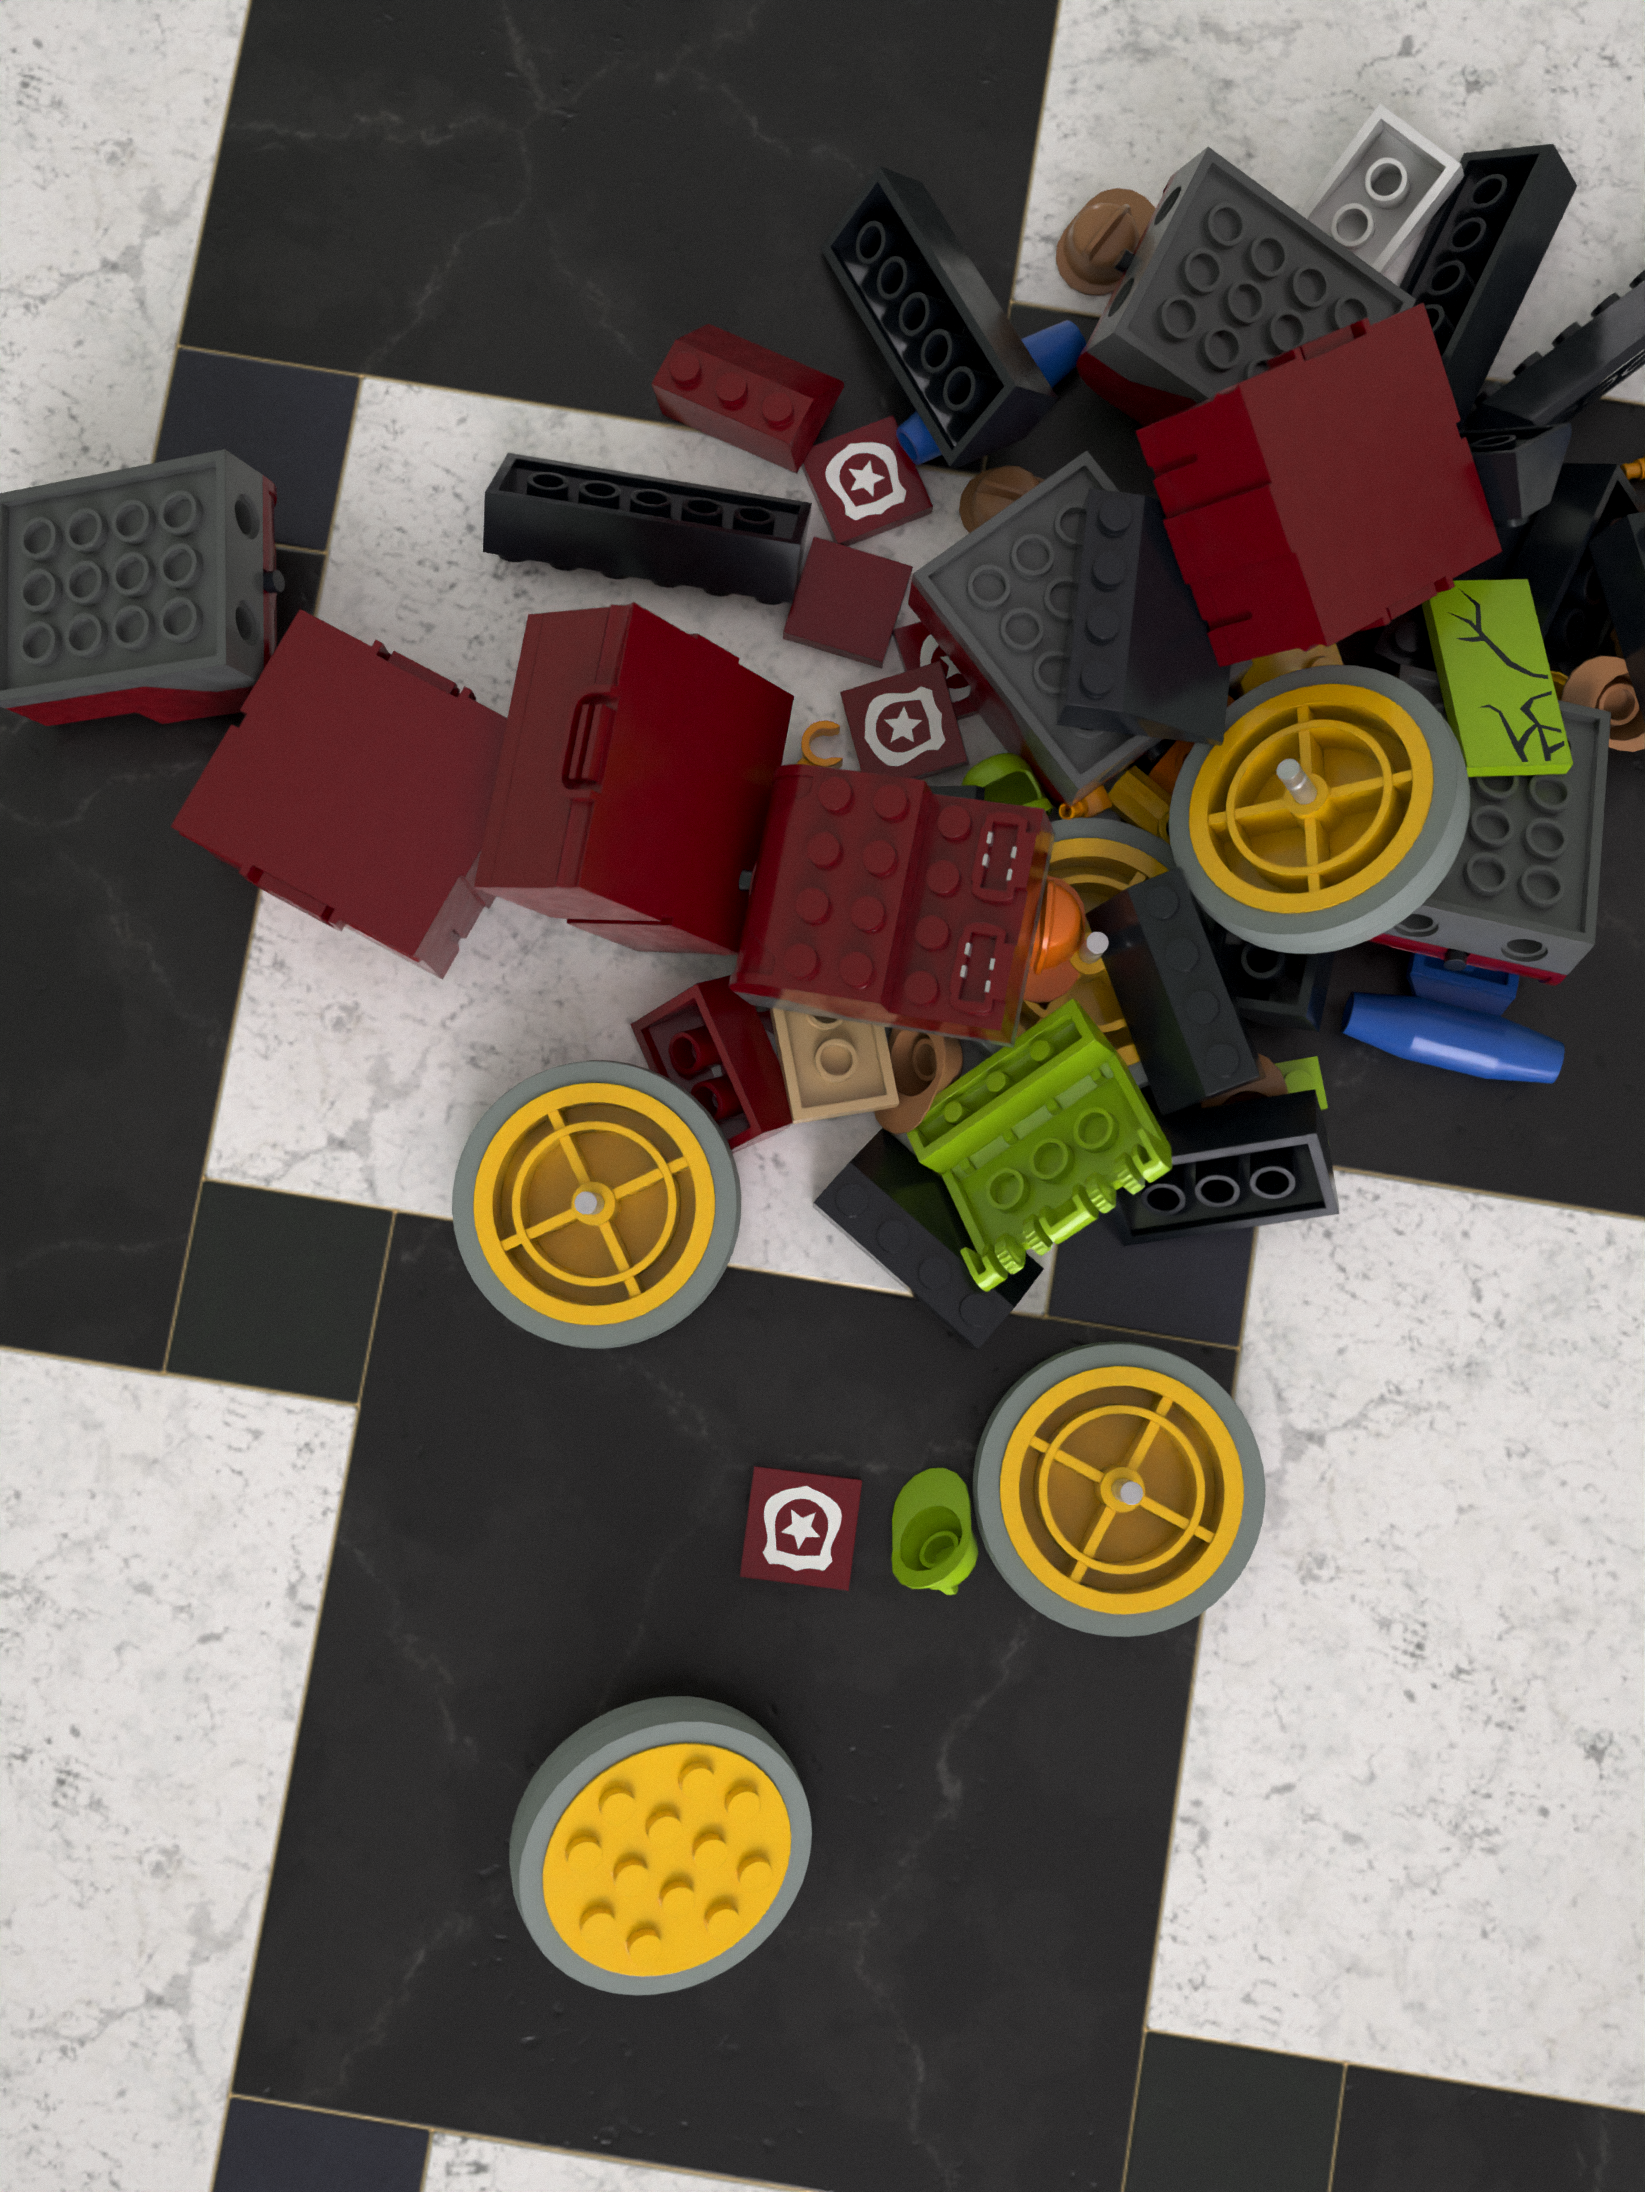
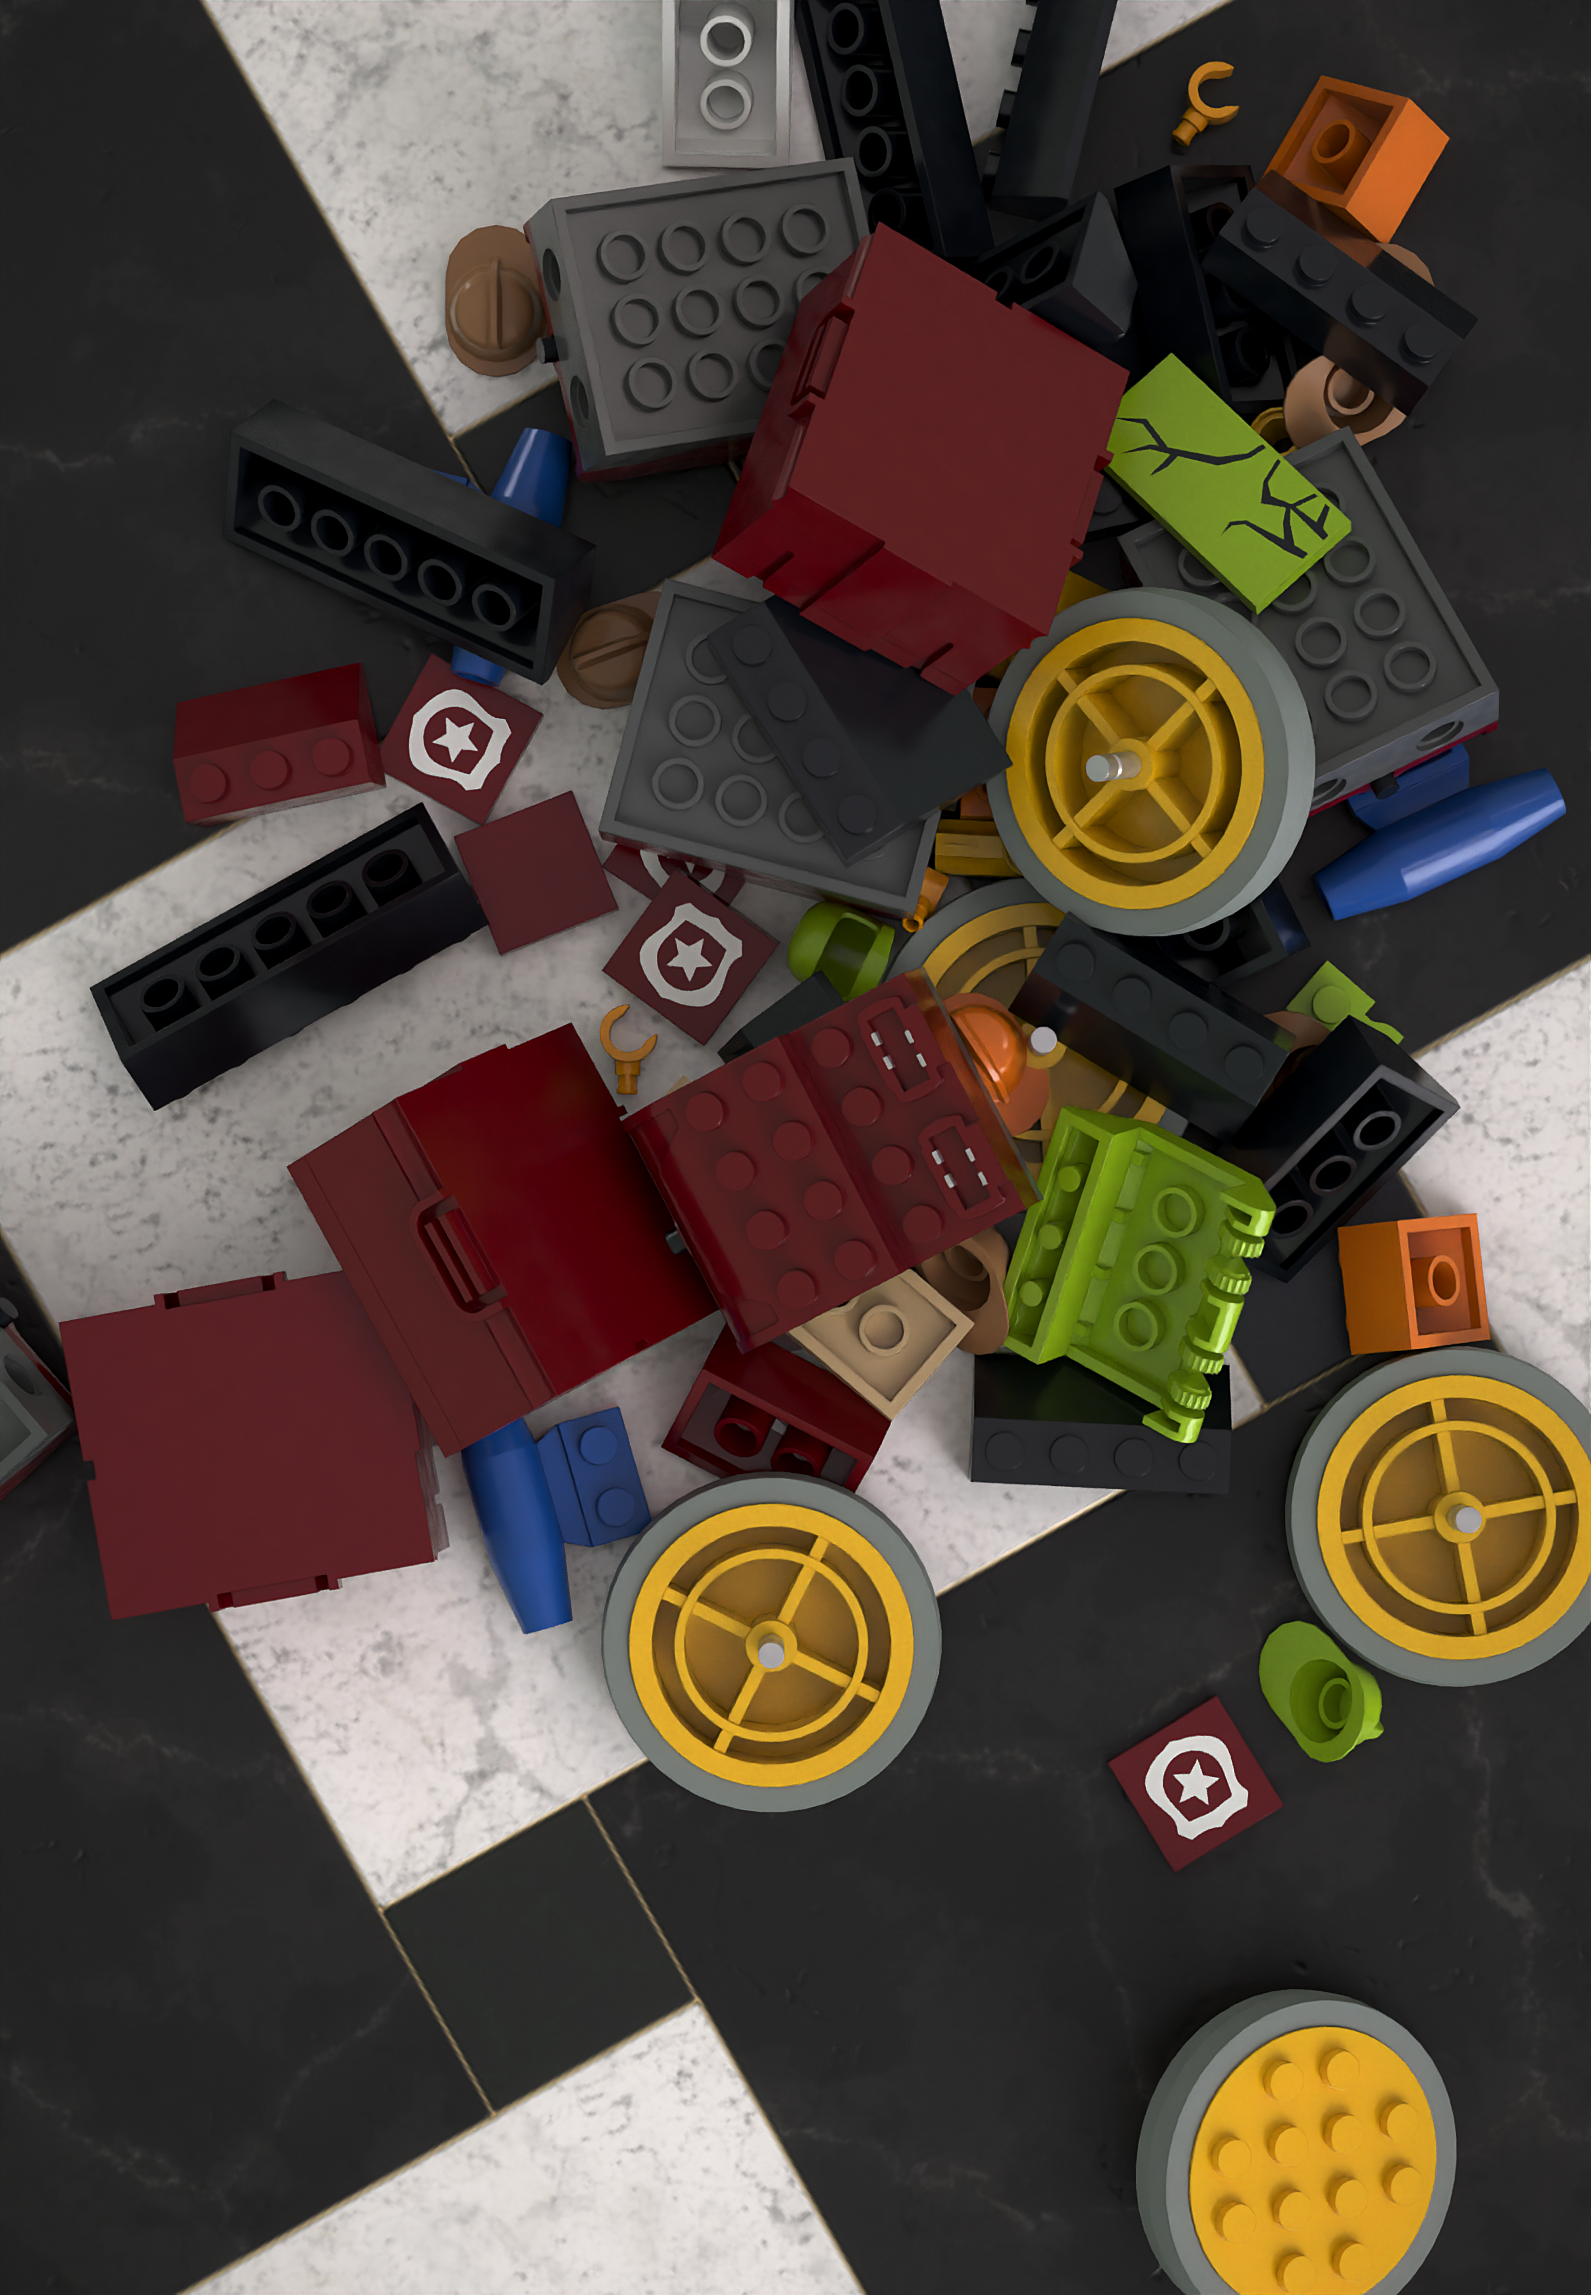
camera: 30 degrees left, 5 degrees up
none -> blue plate [460,1406,652,1634]
none -> orange slope [1337,1213,1490,1355]

